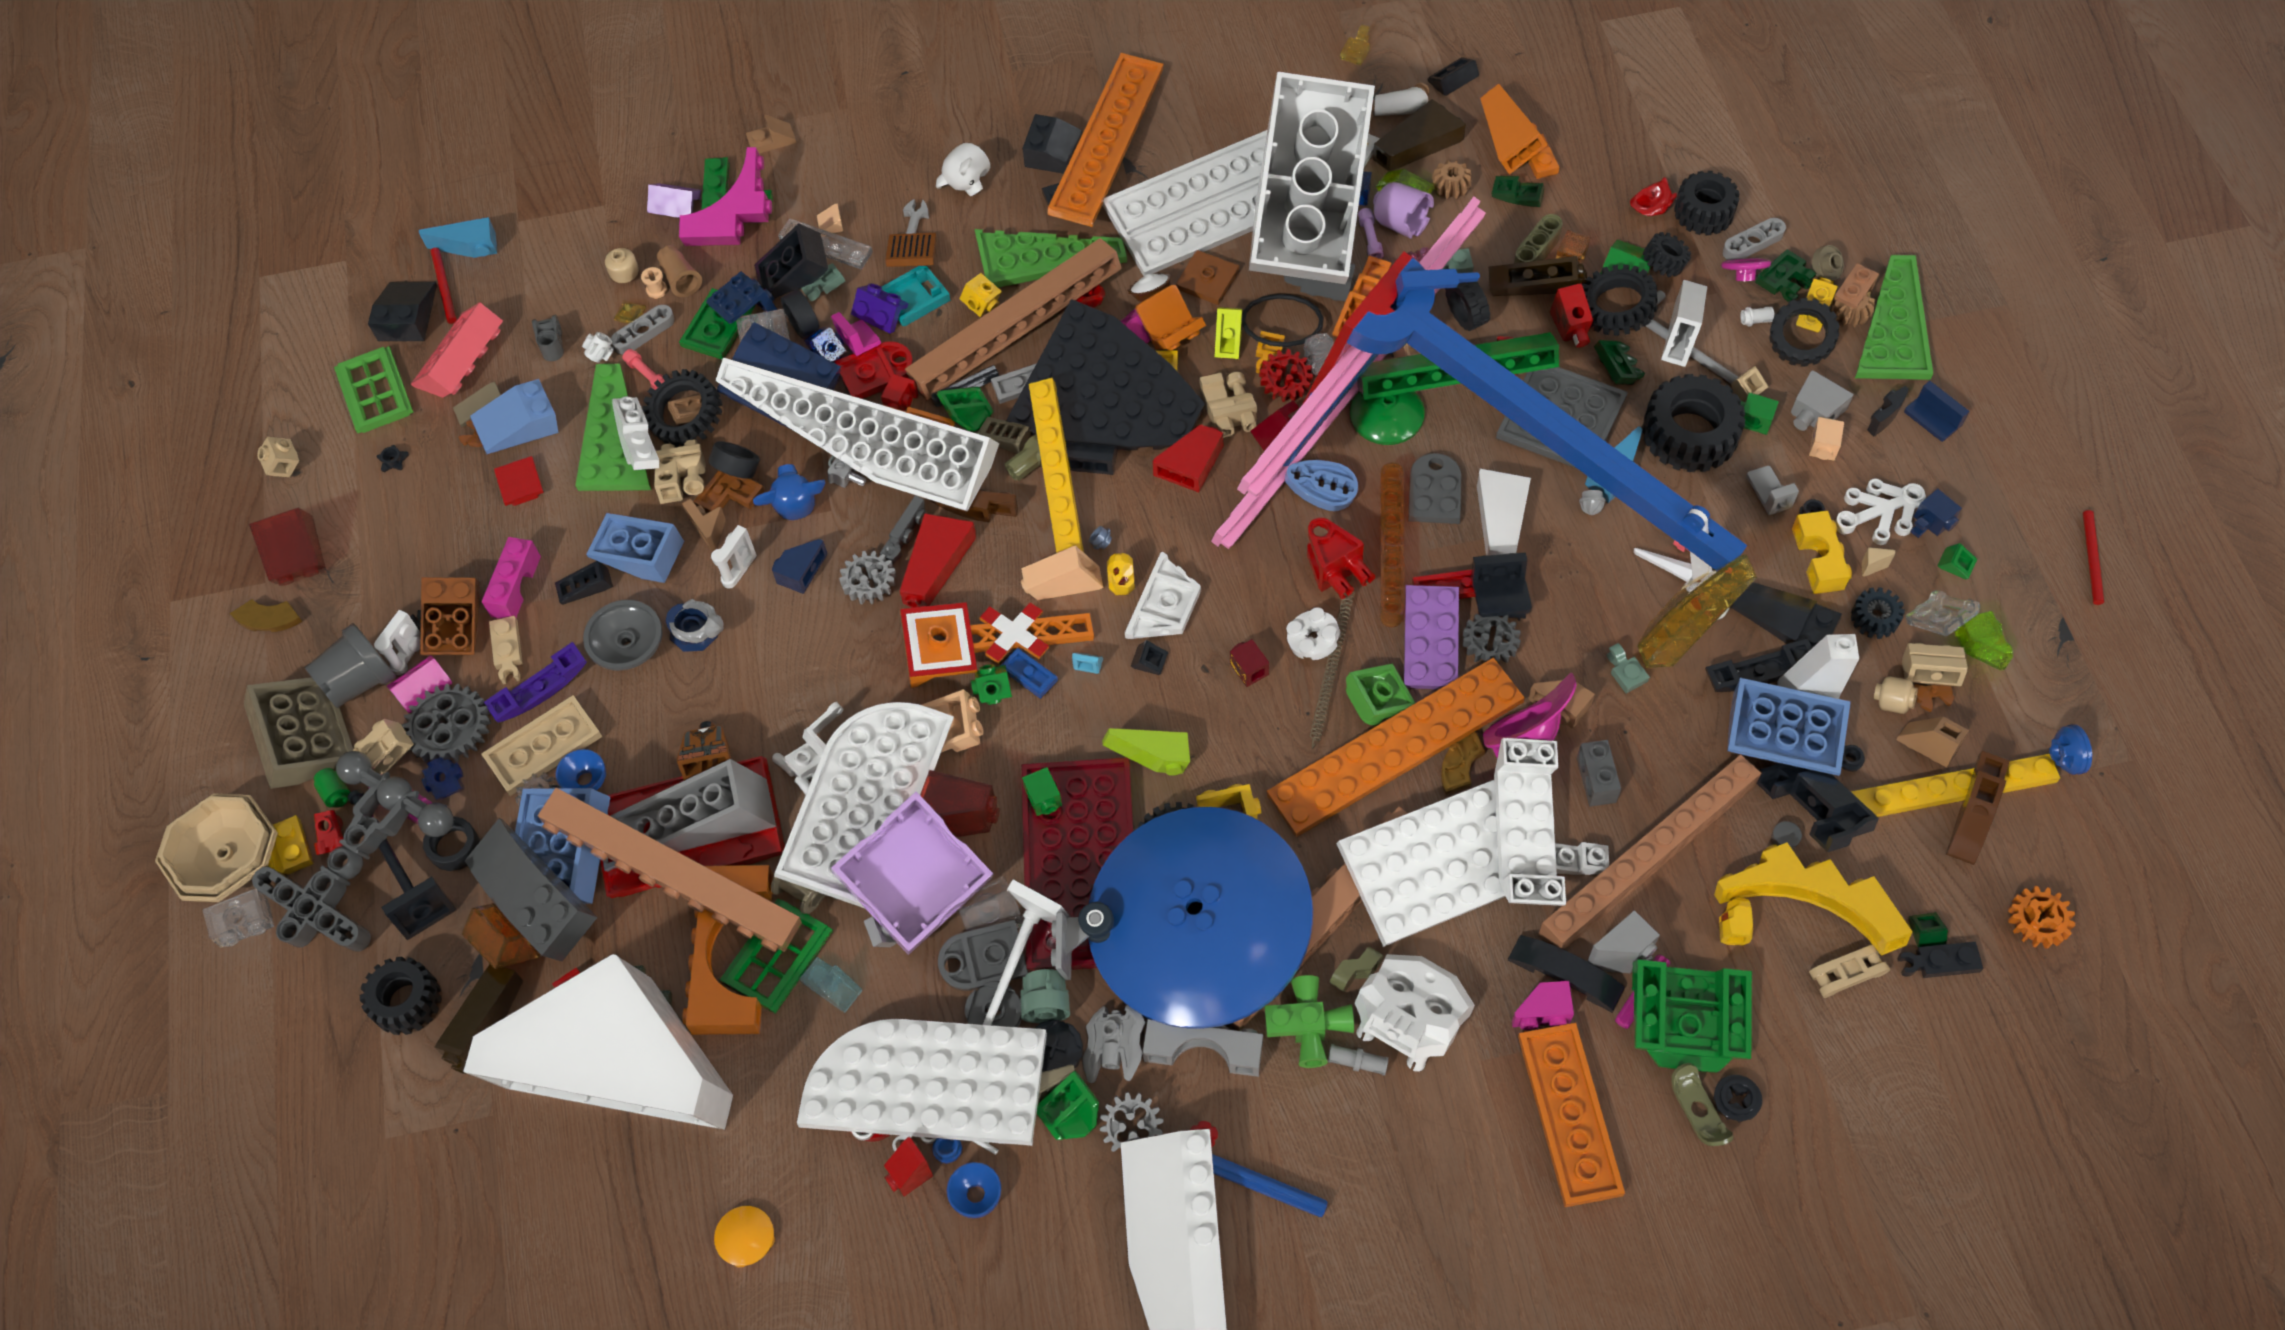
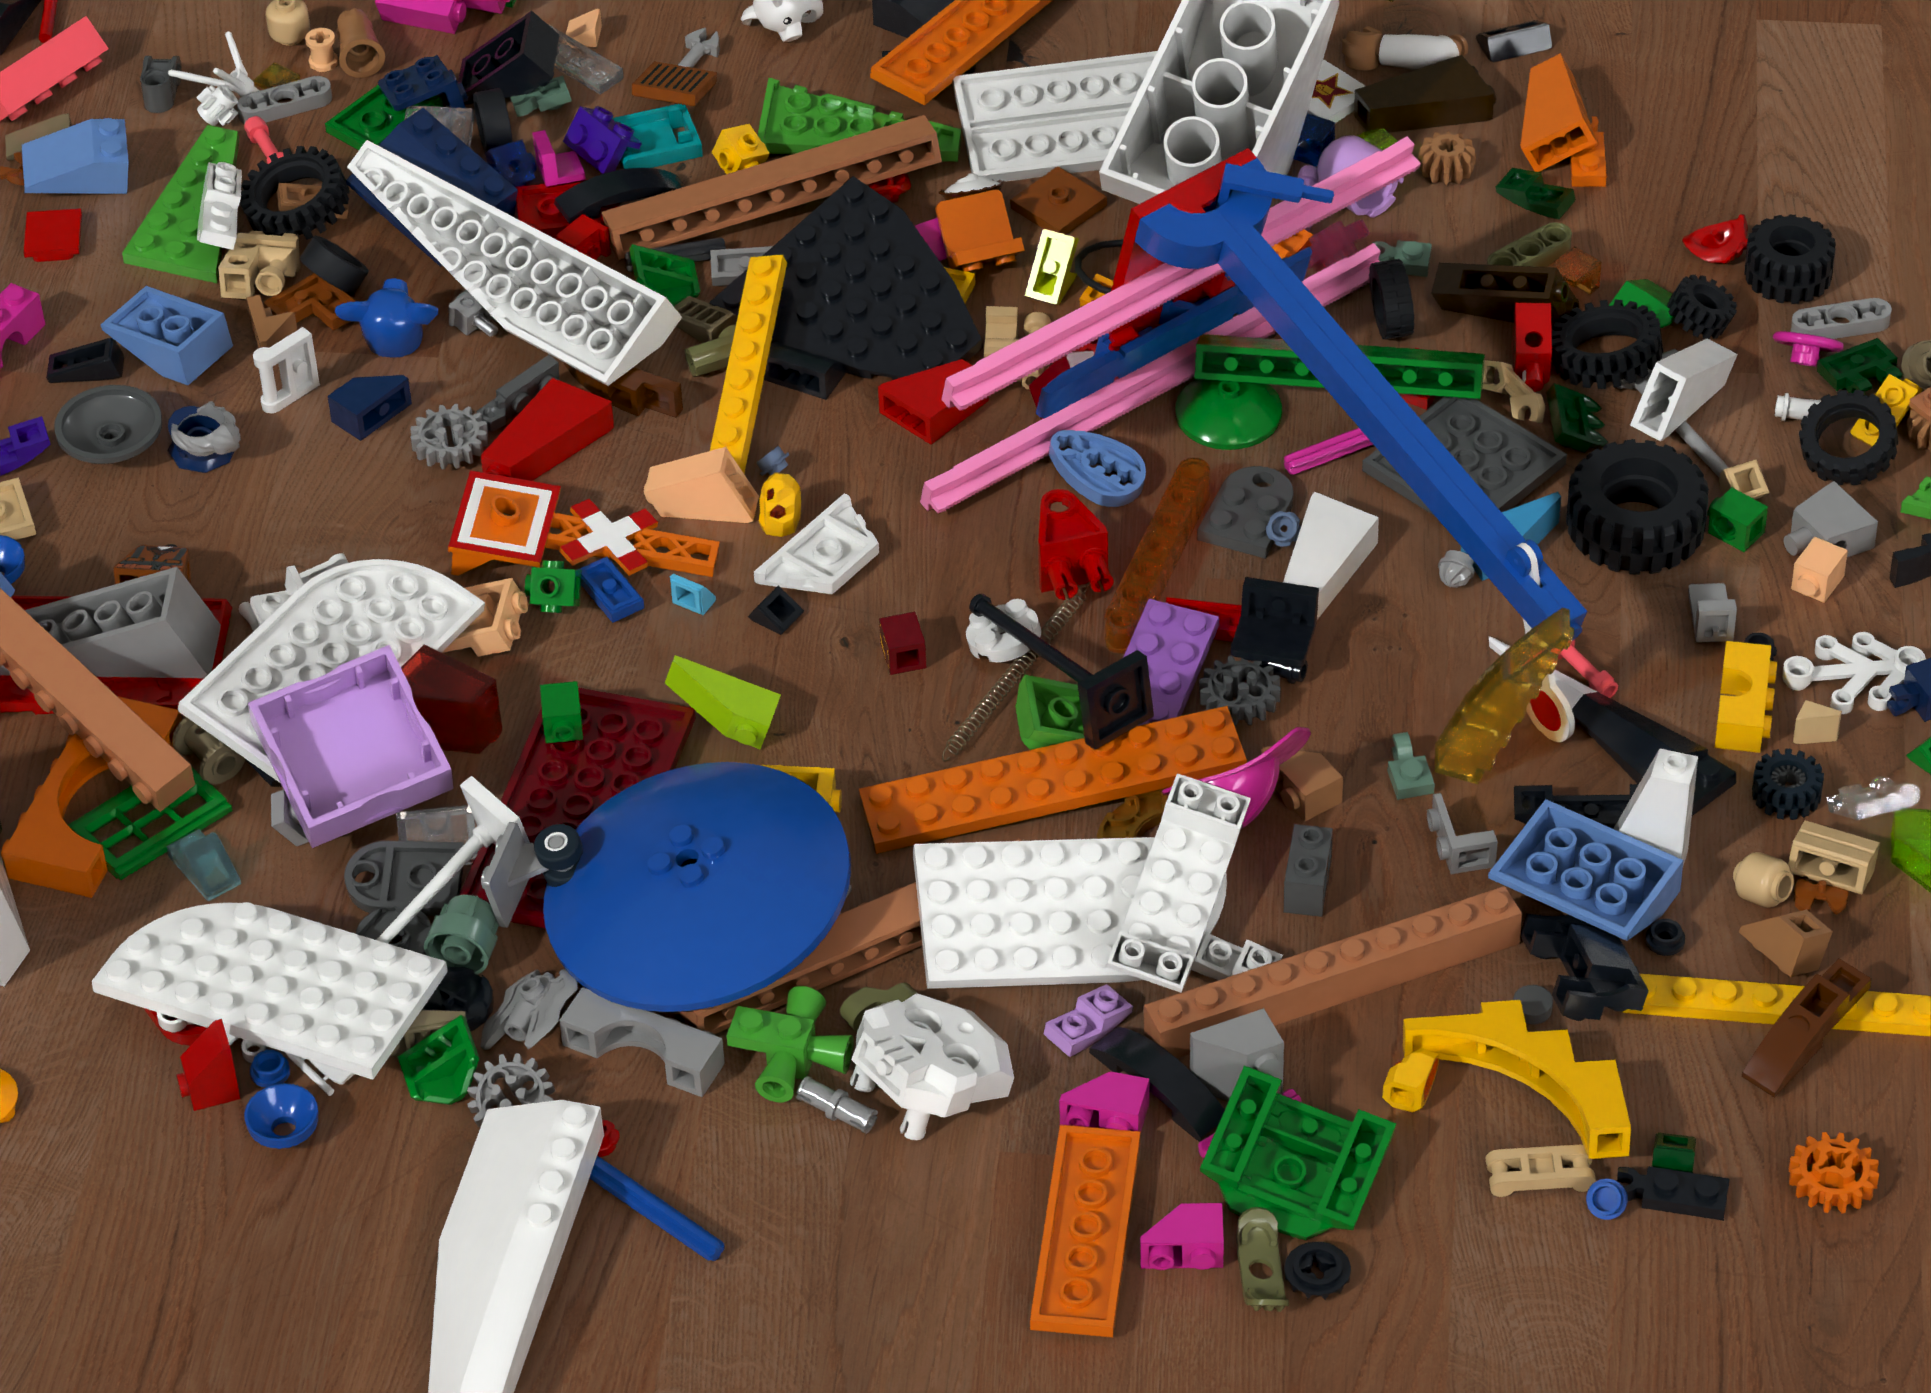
camera: 15 degrees right, 15 degrees down
none -> white plant [168,31,260,97]
none -> black slope [554,168,686,224]
none -> black tile [969,593,1154,750]
none -> lavender slope [1043,984,1133,1057]
none -> dark pink slope [1140,1203,1224,1270]
none -> sand blue plate [1266,511,1301,547]
none -> dark pink axle [1284,427,1373,475]
none -> light grey bracket [1427,793,1498,874]
none -> tan piece [1482,360,1546,423]
none -> blue plate [1586,1178,1628,1220]

